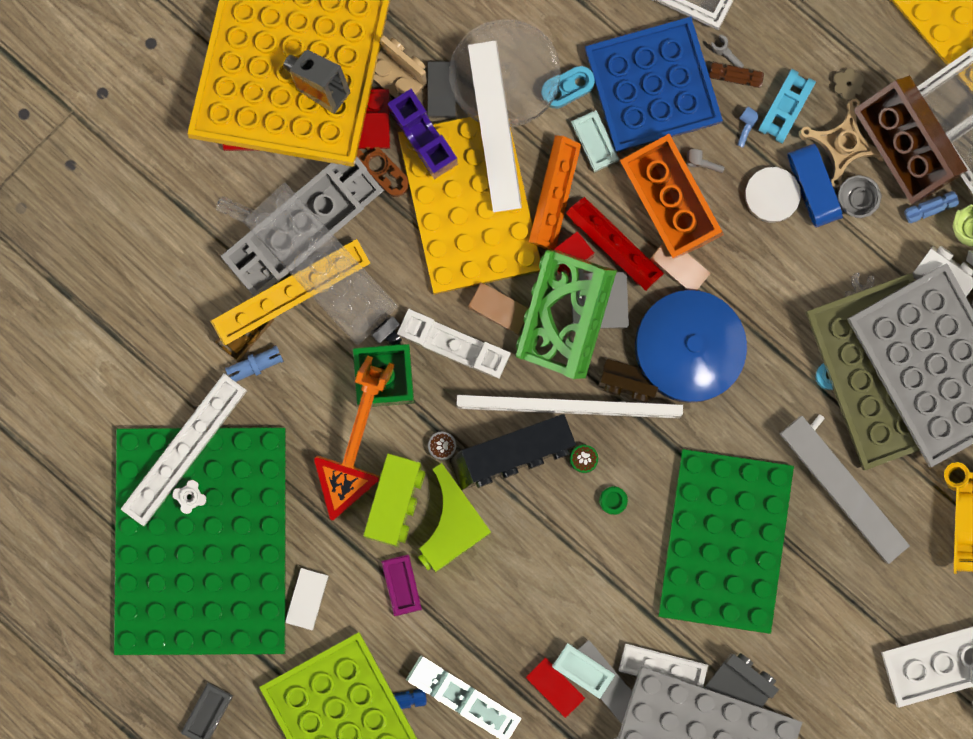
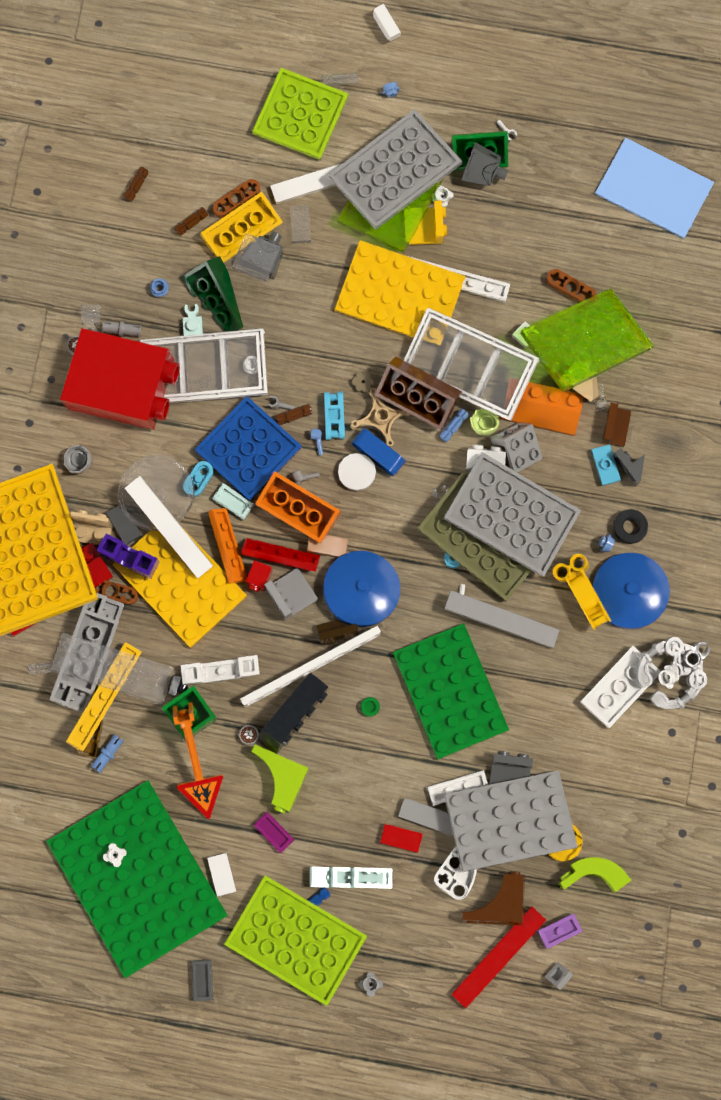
camera: 30 degrees left, 5 degrees down
white tile [121,374,247,527] -> none
dark grey torso [283,50,351,113] -> none
lime brick [363,454,426,548] -> none
medium nougat slope [468,282,528,335] -> none
bright green fence [516,250,617,379] -> none
light aqua tile [552,643,615,699] -> none
tile [570,445,598,473] -> none
light grey hair [838,175,882,218] -> none

